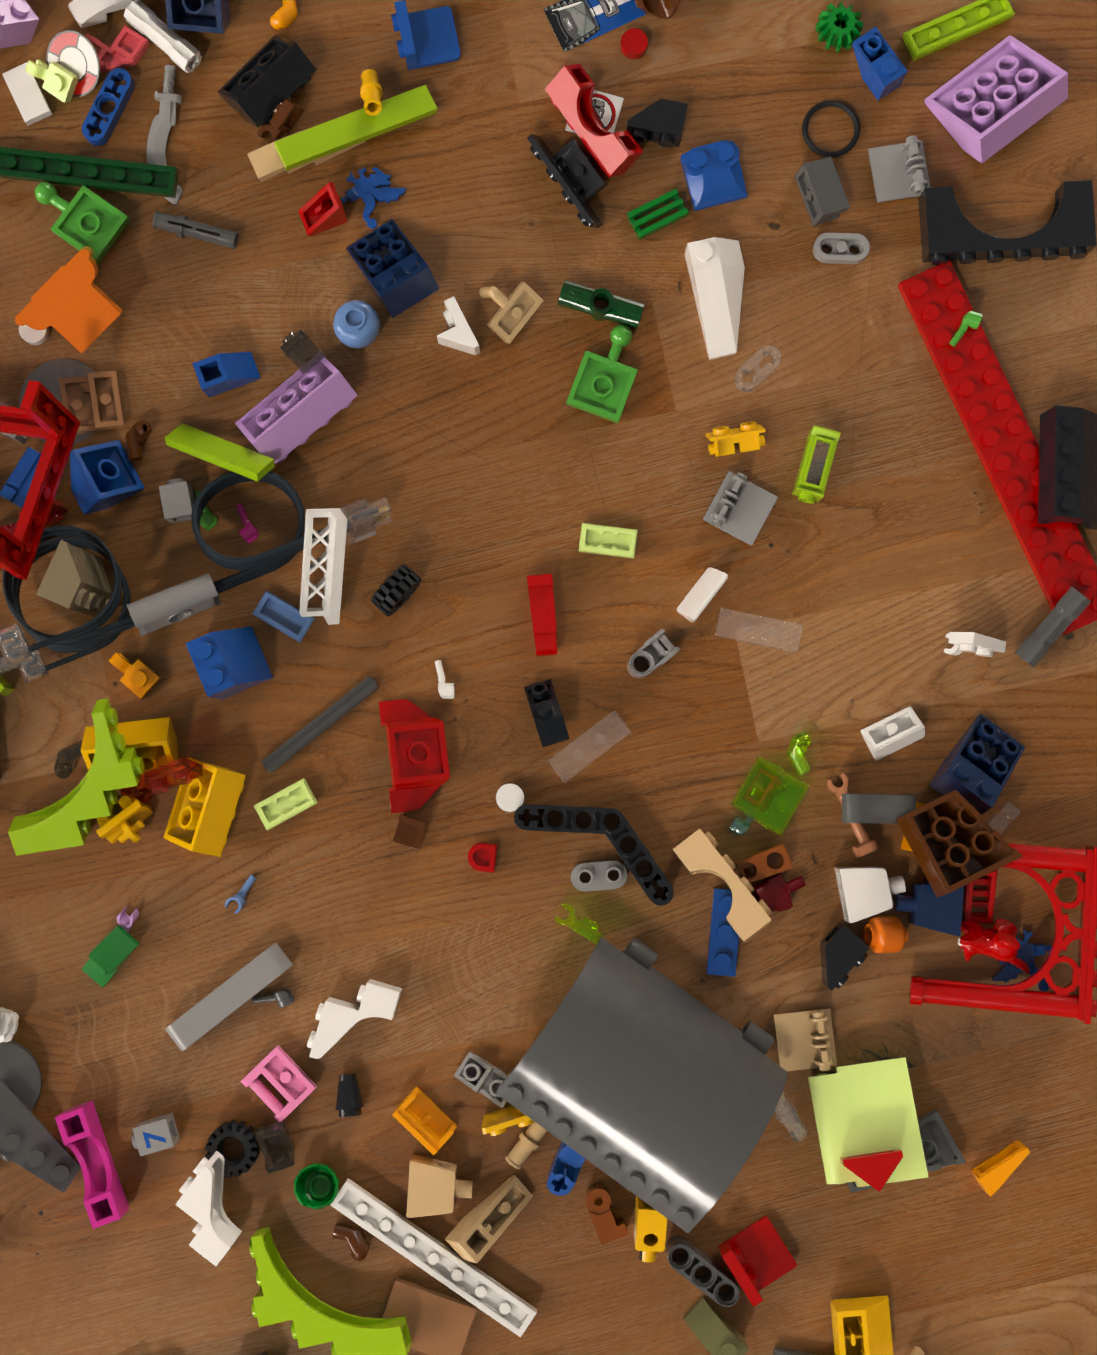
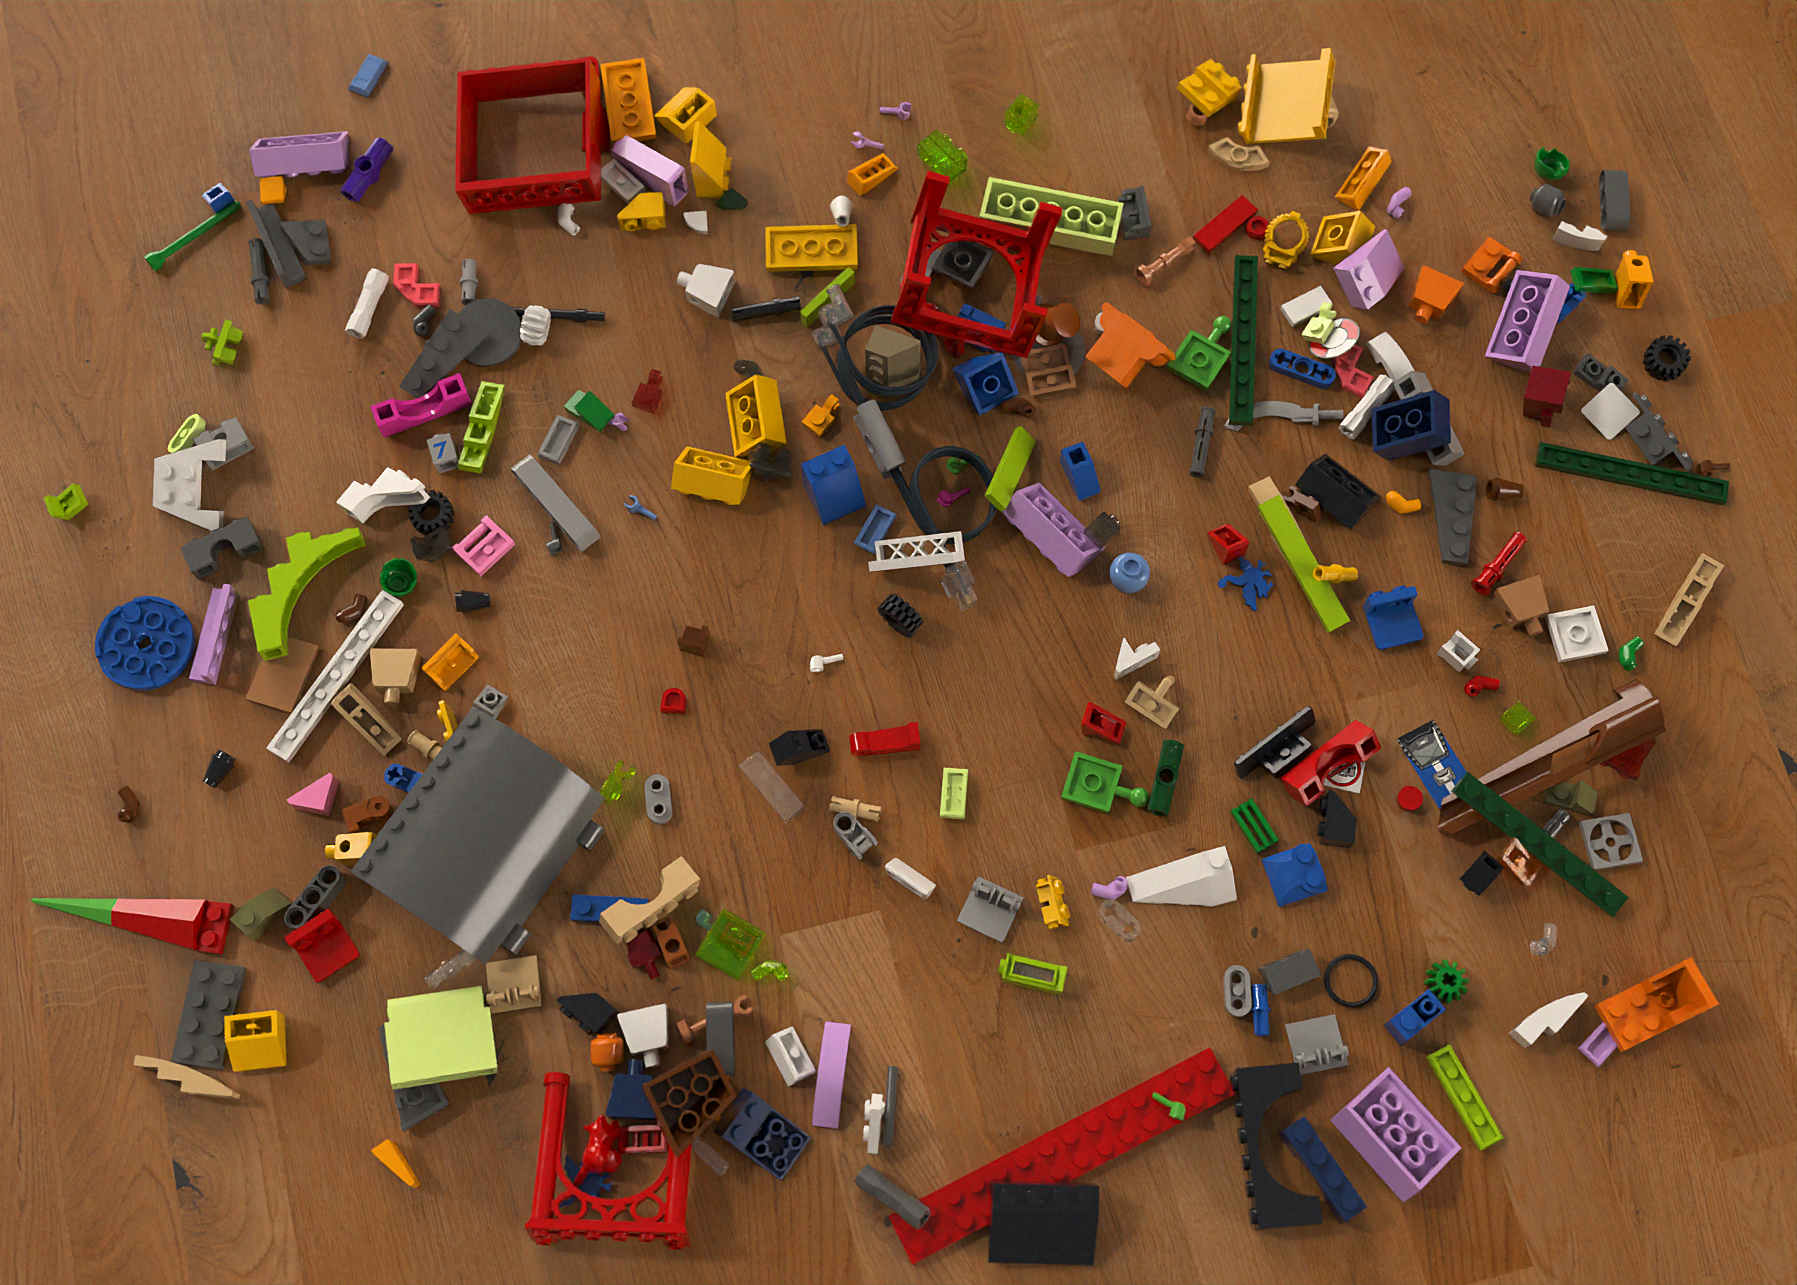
camera: 90 degrees right, 15 degrees down
lime arch [8,698,144,856] -> none
yellow hips [96,793,154,844] -> none
clear red plate [120,757,203,803] -> none
light grey brick [159,478,195,524] -> none
yellowish green plate [254,778,318,830] -> none
dark grey axle [262,677,379,773] -> none
white arch [307,979,403,1059] -> none
dark blue slope [346,219,439,318] -> none
red piece [378,699,450,814] -> none
white tile [496,783,524,812] -> none
black beam [514,804,673,906] -> none
clear tile [714,608,803,653] -> none
red slope [840,1149,903,1192] -> none
none -> bright pink slope [287,773,339,816]
none -> lime slope [458,381,505,474]
none -> light grey tile [537,414,579,466]
none -> clear red plate [631,369,663,414]
none -> clear smoke hips [748,442,792,484]
none -> lavender slope [812,1022,851,1129]
none -> tan pin [829,796,882,822]
none -> dark grey bar [882,1066,898,1146]
none -> dark orange piece [1035,302,1080,347]
none -> red slope [1081,702,1126,745]
none -> lavender arm [1090,876,1128,900]
none -> blue axle [1250,984,1271,1037]
none -> dark blue arch [1279,1116,1367,1224]

